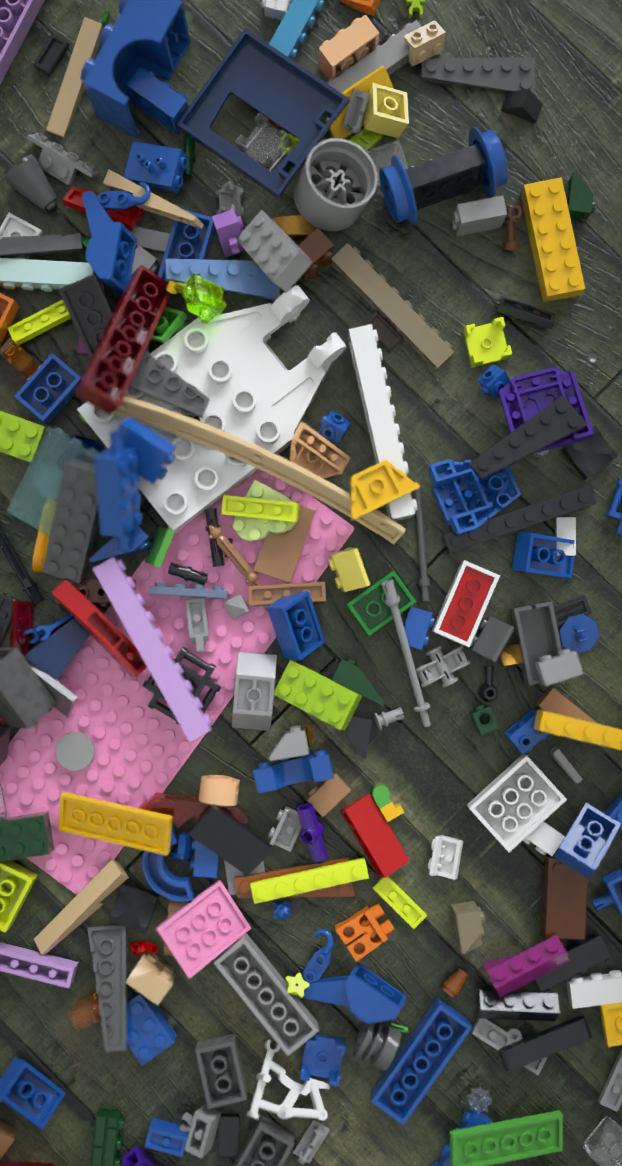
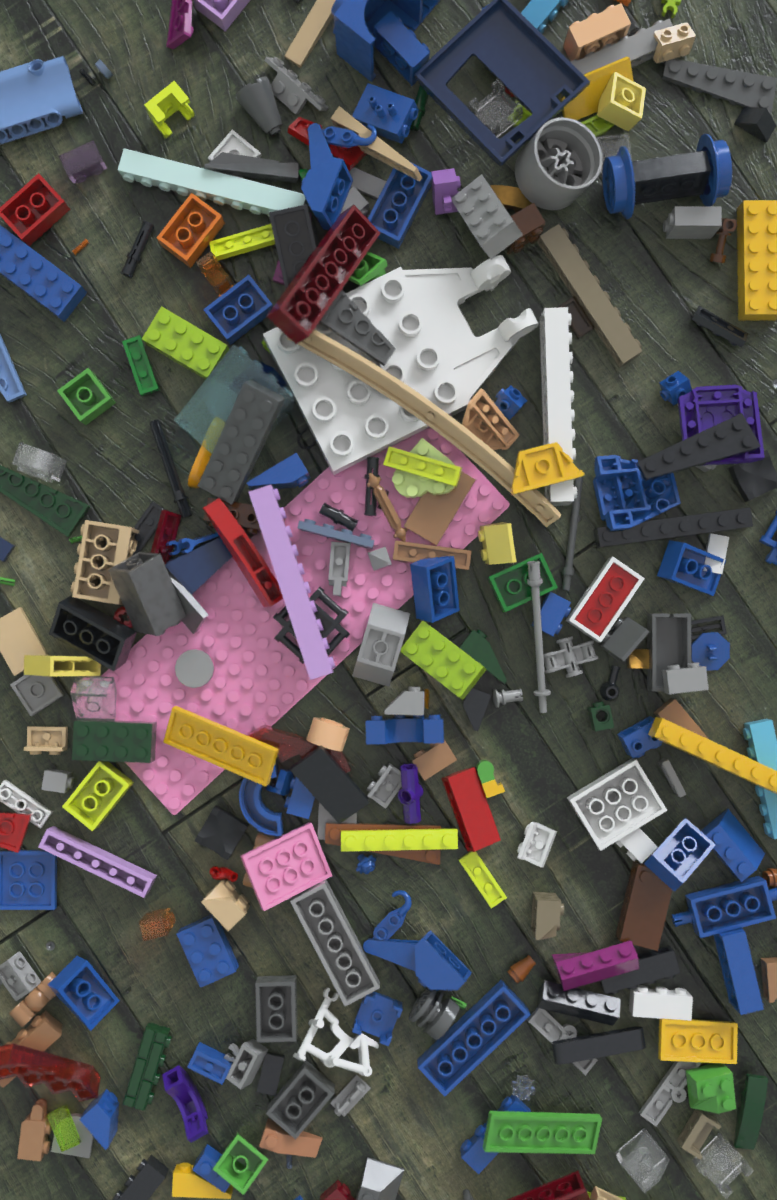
camera: 10 degrees right, 0 degrees up
tan slope [34,859,129,955] -> none
dark grey wing [88,925,127,1052] -> none
blue brick [95,431,142,550] -> none
blue piece [109,416,176,484] -> none
bright green tile [145,526,174,568] -> none
medium blue wing [164,259,280,301] -> none
clear neon green torso [166,274,227,324] -> none
light grey piece [216,181,244,218] -> none
neon yellow plate [285,973,310,998] -> none
orange hips [335,903,395,962] -> none
light grey hinge [342,88,370,133] -> none
neon yellow panel [463,317,512,368] -> none

